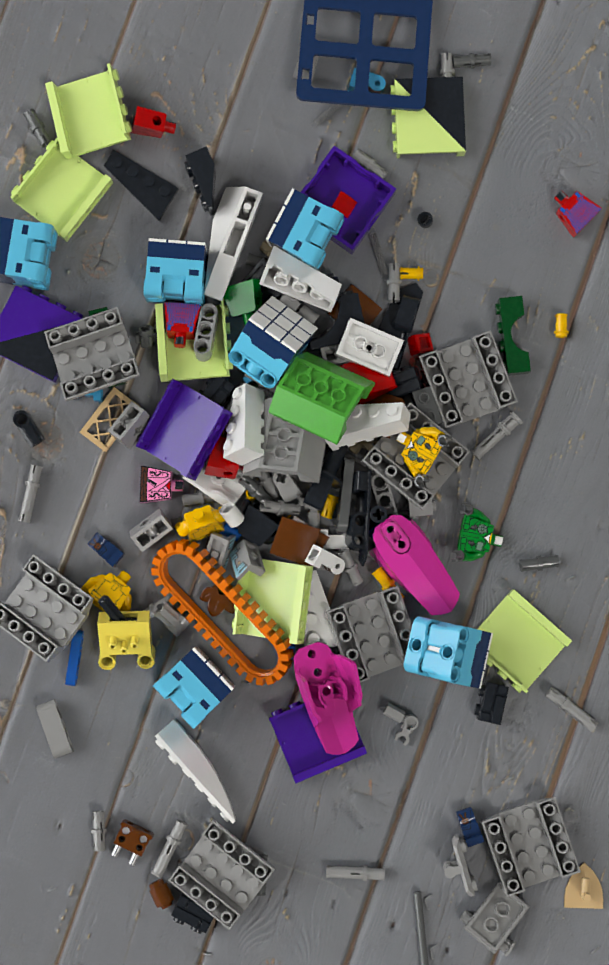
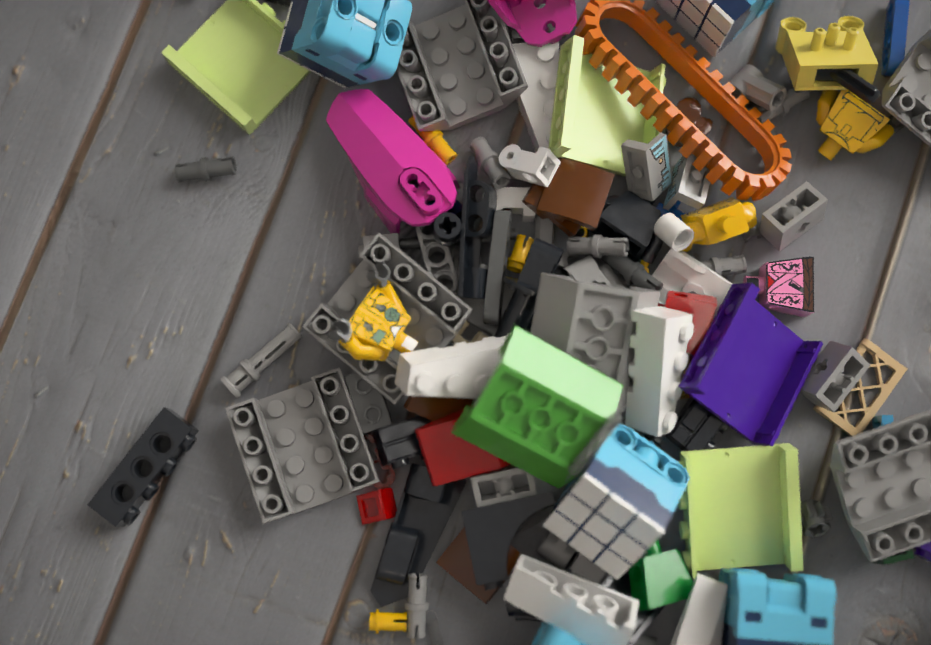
camera: 170 degrees left, 5 degrees down
dark blue leg [87,532,125,567] -> none
red torso [165,302,201,348] -> none
light grey beam [194,303,219,362] -> none
white piece [334,318,404,377] -> none
green torso [451,503,503,562] -> none
dark green arch [495,296,531,376] -> none
yellow pin [554,313,569,338] -> none
none -> black brick [87,407,199,527]
none -> light grey piece [566,407,625,480]

